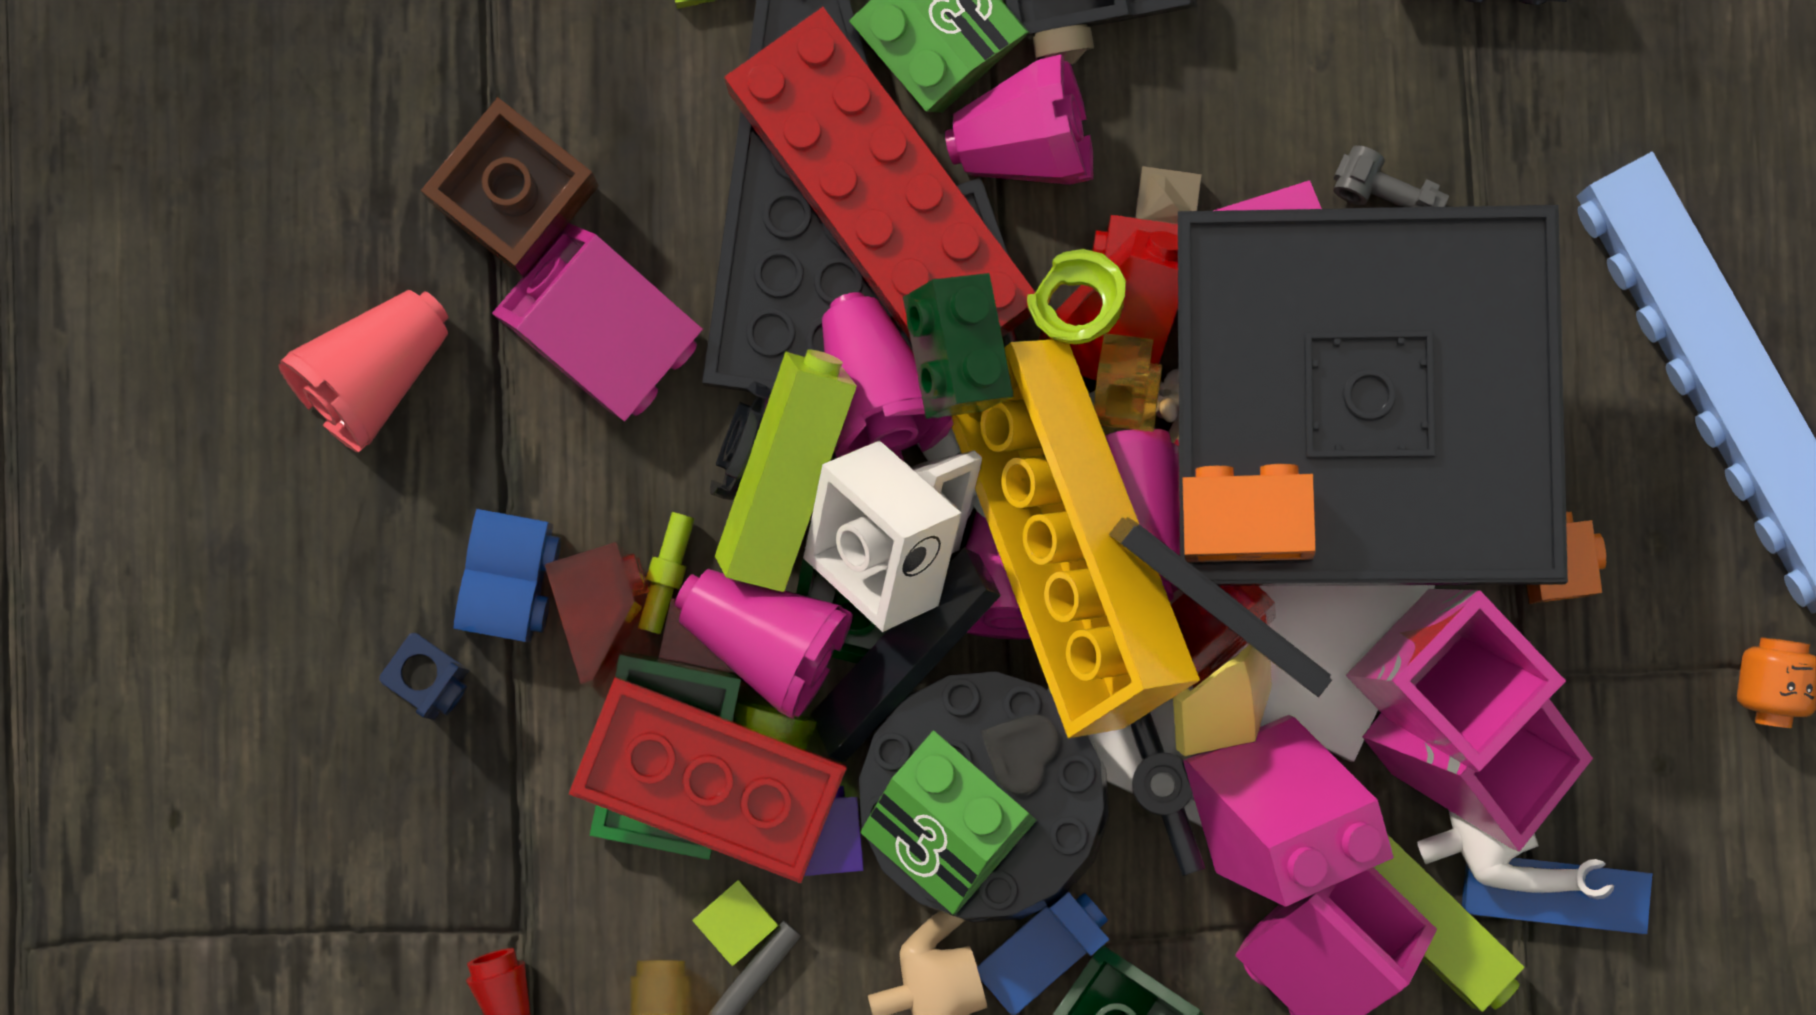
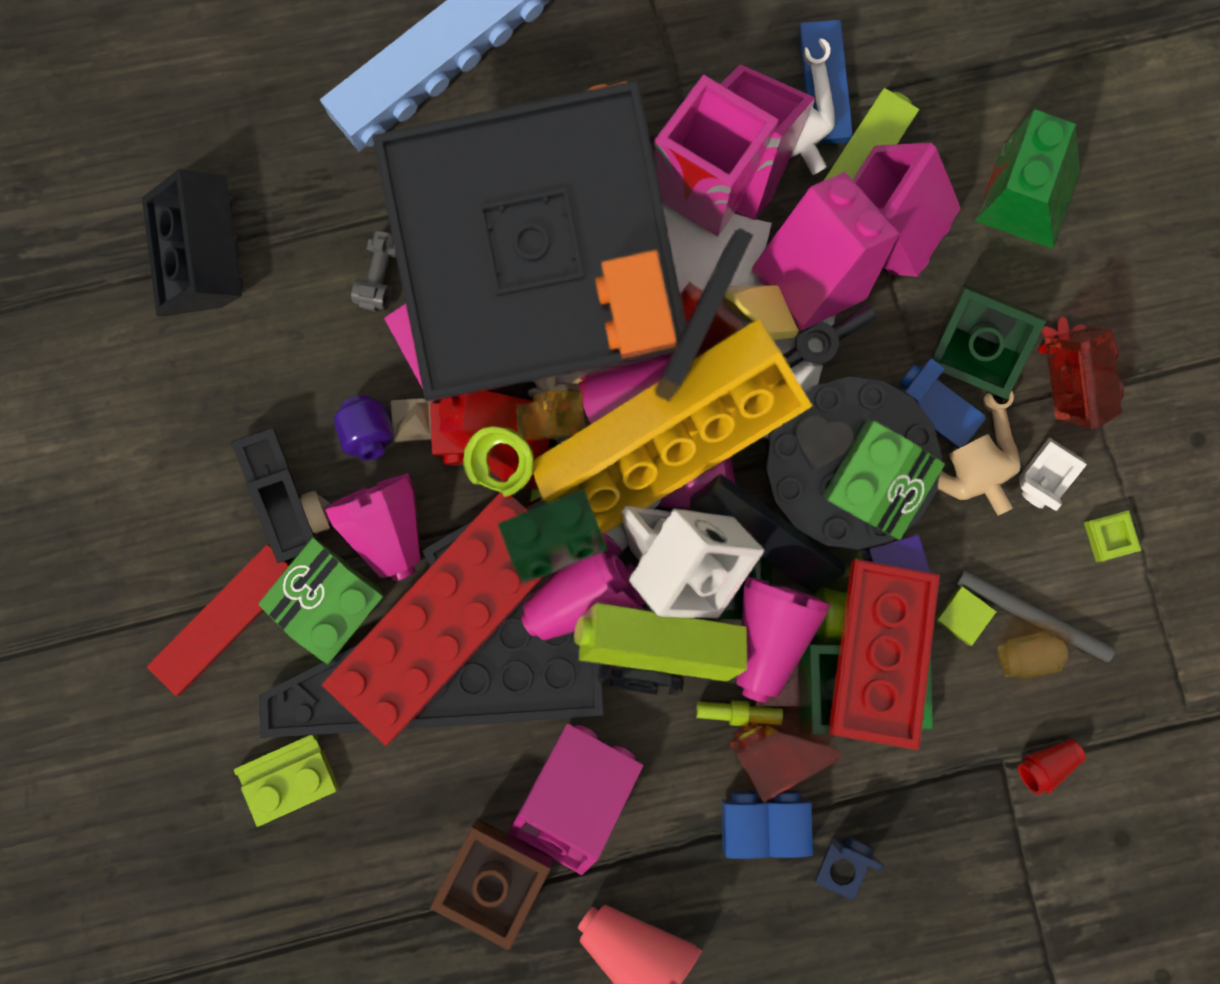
camera: 100 degrees left, 0 degrees up
none -> dark purple head [334,395,394,461]

